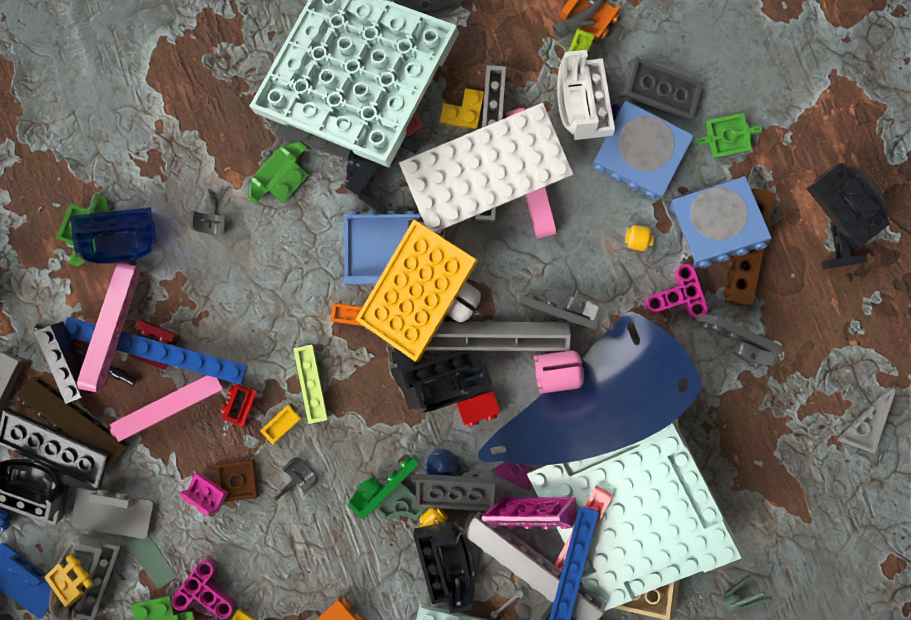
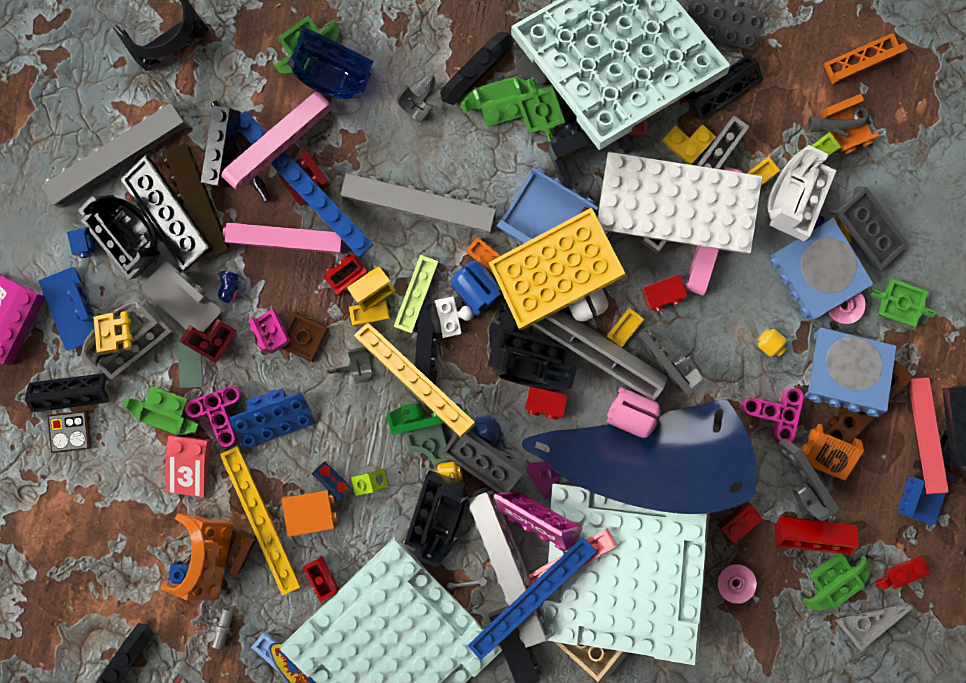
camera: 30 degrees right, 0 degrees up
none -> dark red brick [179,319,237,363]
none -> clear blue animal [217,271,242,303]
none -> blue bracket [230,388,315,448]
none -> dark blue tile [312,461,352,501]
none -> light grey brick [341,172,495,234]
none -> yellow brick [347,266,396,312]
none -> lime bracket [351,468,389,496]
none -> yellow plate [354,323,475,438]
none -> black brick [415,303,441,385]
none -> white plate [435,296,475,338]
none -> black brick [440,32,514,105]
none -> blue cylinder [451,260,503,317]
none -> bright green plate [517,78,566,141]
none -> yellow tile [605,307,645,348]
none -> red piece [641,274,687,312]
none -> black fence [685,55,763,121]
none -> red piece [717,502,764,544]
none -> bright pink dish [717,564,757,603]
none -> yellow tile [747,156,781,186]
none -> red brick [775,516,859,555]
none -> orange panel [801,424,864,480]
none -> bright green plate [803,553,871,610]
none -> bright pink dish [828,292,865,324]
none -> yellow bar [831,217,852,243]
none -> red plate [875,556,930,590]
none -> blue bracket [897,477,946,525]
none -> coral tile [908,378,948,494]

